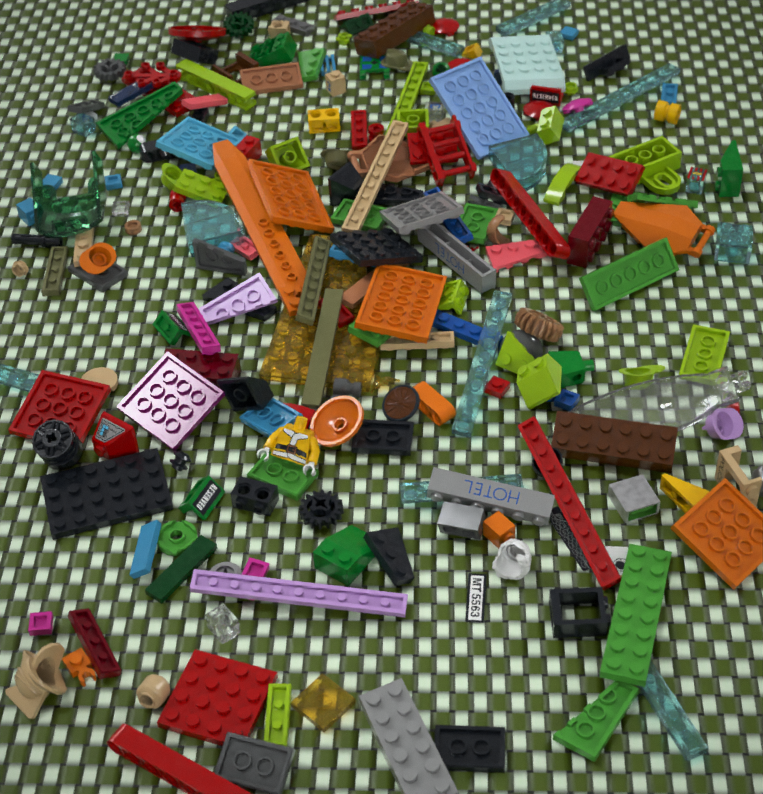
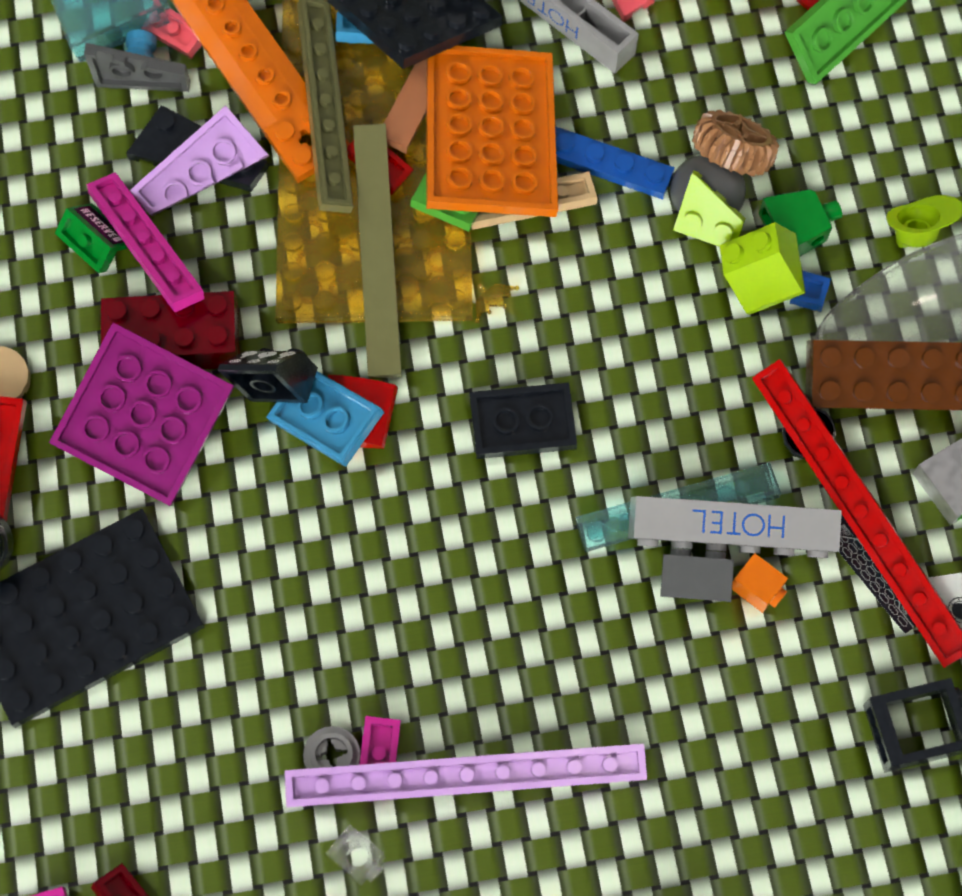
camera: 15 degrees left, 25 degrees up
red slope [92,411,139,460] -> none
dark azure tile [129,520,162,579] -> none
dark green tile [145,535,218,604] -> none
bright green tile [157,520,198,556] -> none
black wheel [170,451,192,471] -> none
panel [178,475,225,520] -> none
black brick [230,476,279,517] -> none
bright green tile [247,452,319,501] -> none
yellow torso [257,416,320,477] -> none
black gear [299,490,344,530] -> none
orange dish [310,395,364,447] -> none
green slope [313,525,375,587] -> none
dark grey piece [332,377,362,398] -> none
black wing [363,527,414,586] -> none
reddish brown wheel [382,385,420,421] -> none
orange beam [413,381,457,426] -> none
lime bracket [438,279,469,315] -> none
clear light blue plate [452,290,512,438] -> none
sticker [465,573,487,623] -> none
red plate [484,375,510,399] -> none
white hair [492,538,532,580] -> none

